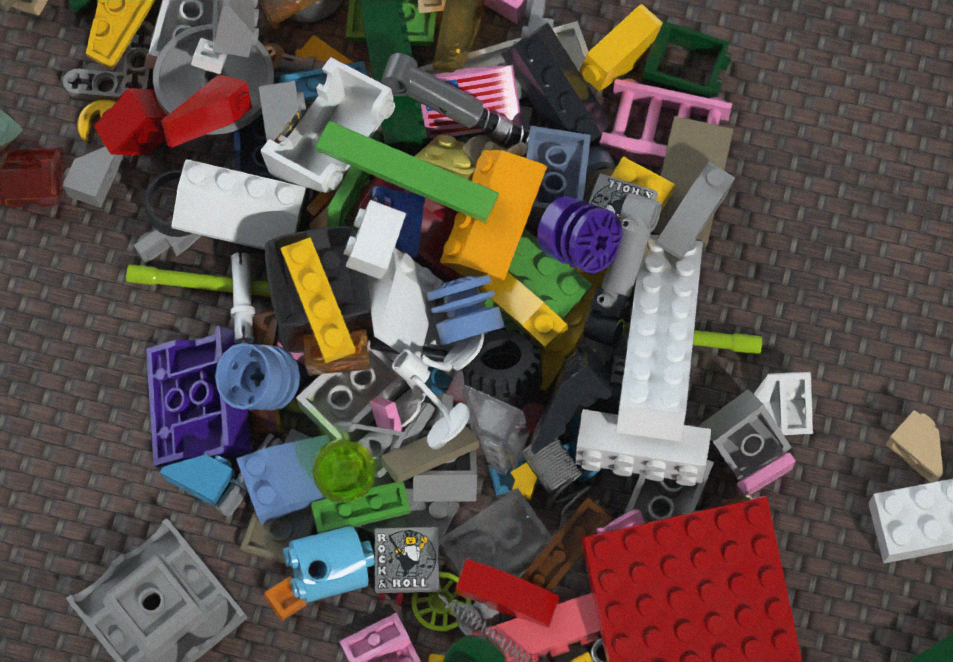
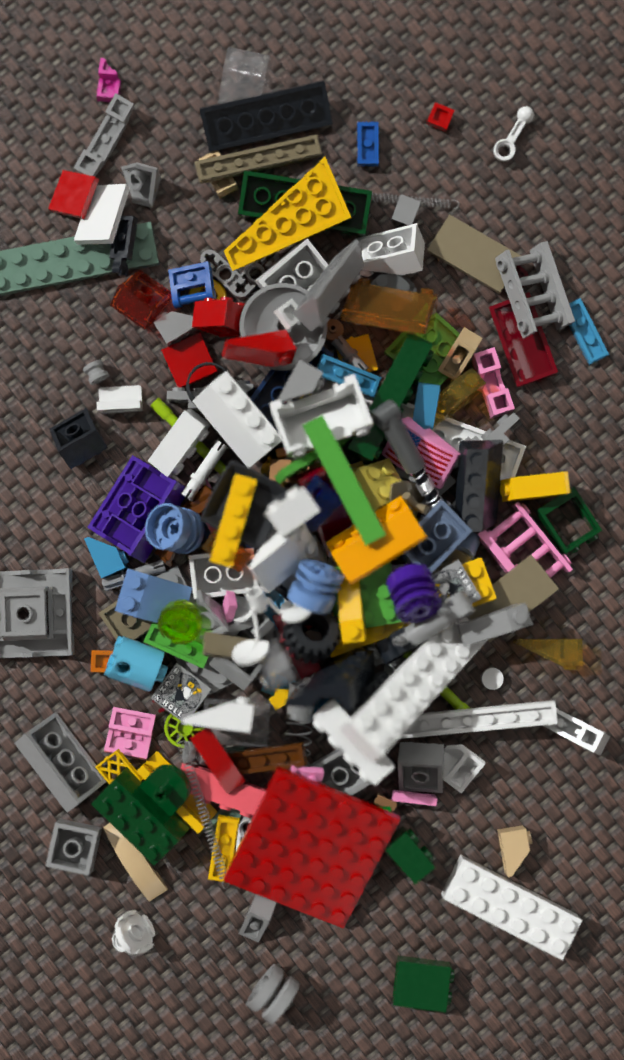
camera: 35 degrees right, 15 degrees up
none -> black slope [49,408,108,469]
none -> light grey wheel [83,360,109,385]
none -> white panel [97,385,143,413]
none -> white brick [148,409,211,477]
none -> red tile [161,333,218,388]
none -> blue plate [168,261,216,308]
none -> white slope [182,696,256,733]
none -> dark green brick [385,826,435,885]
none -> white plate [398,700,558,739]
none -> dark azure tile [412,382,440,431]
none -> white tile [481,668,504,690]
none -> clear yellow slope [514,639,583,670]
none -> white slope [542,708,610,756]

